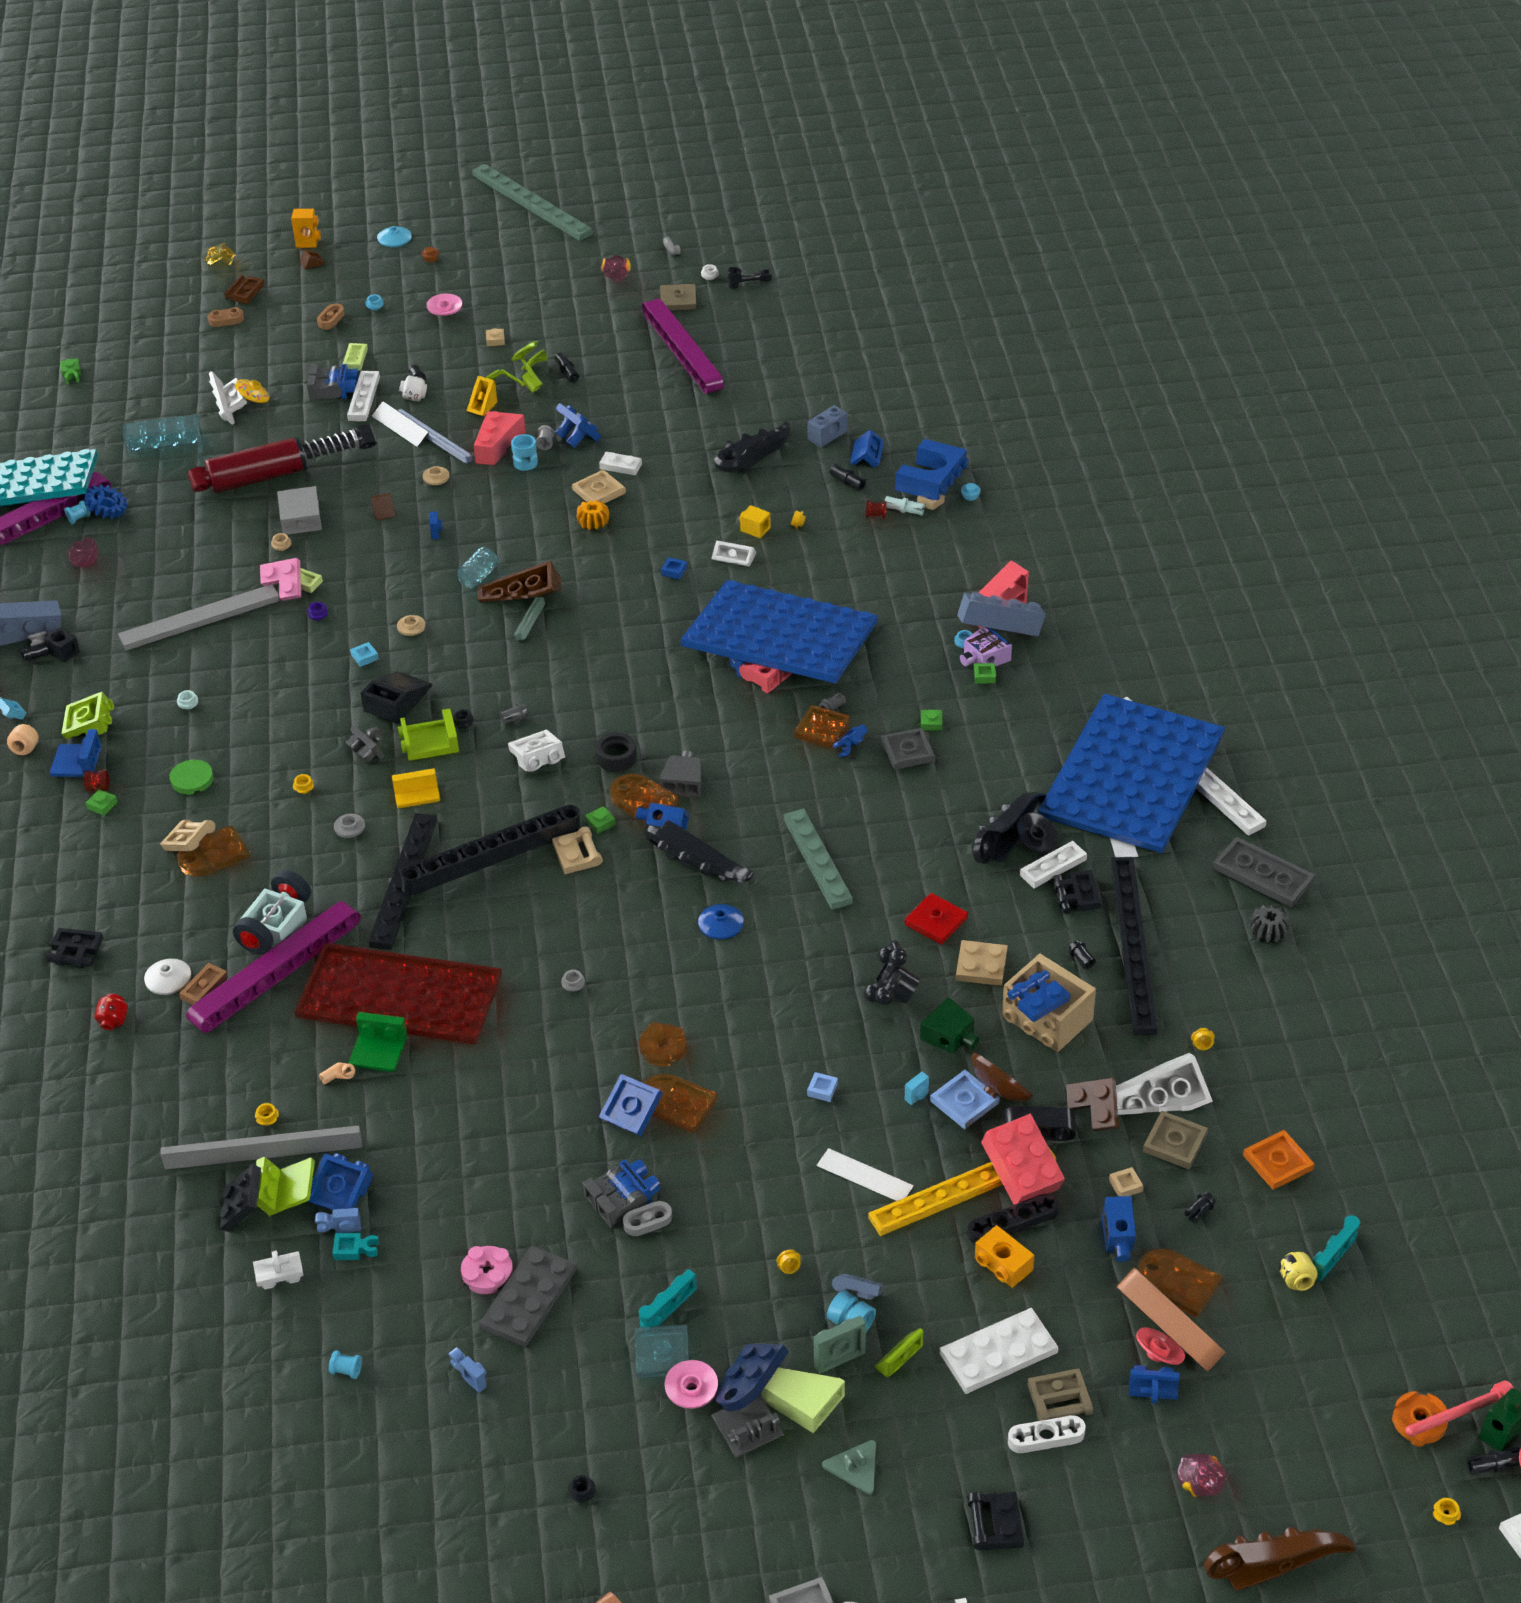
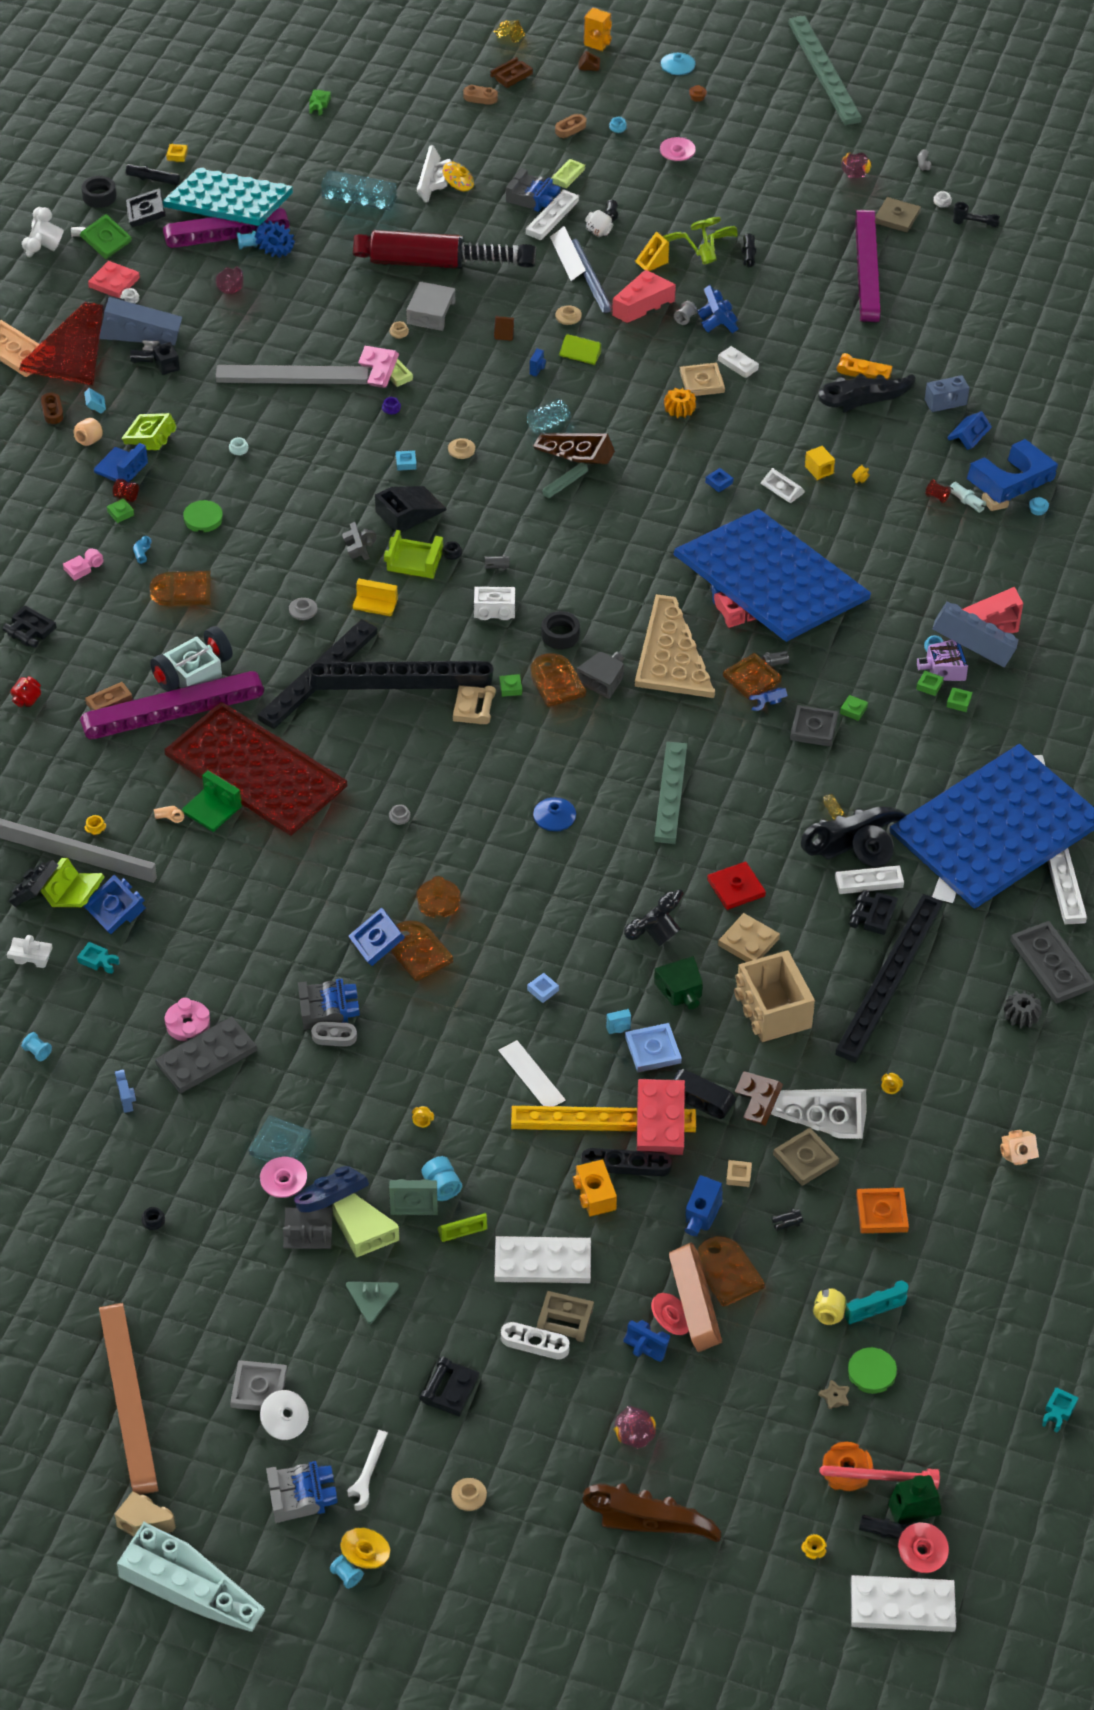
camera: 25 degrees right, 5 degrees up
white dish [144,959,191,995] -> none
tan plate [160,820,215,851] -> none
yellow plate [293,774,314,794] -> none
medium blue plate [315,1208,361,1233] -> none
tan plate [486,328,505,346] -> none
medium azure wheel [511,434,538,471] -> none
blue torso [636,803,690,830] -> none
teal plate [638,1269,697,1333] -> none
black animal [644,820,754,884] -> none
black pin [829,464,866,491] -> none
sand blue plate [832,1274,884,1300] -> none
reddish brown dish [971,1053,1033,1101] -> none
blue plate [1007,970,1071,1022] -> none
black pin [1069,940,1096,970] -> none
none -> bright pink plate [63,548,103,581]
none -> dark azure arm [133,536,152,564]
none -> lime slope [559,334,601,365]
none -> tan wing [635,594,715,698]
none -> dark tan plate [819,1380,850,1409]
none -> clear yellow axle [823,794,847,820]
none -> light orange plate [837,353,893,380]
none -> bright green tile [848,1347,897,1394]
none -> bright green plate [946,687,973,712]
none -> light nougat brick [1000,1130,1039,1165]

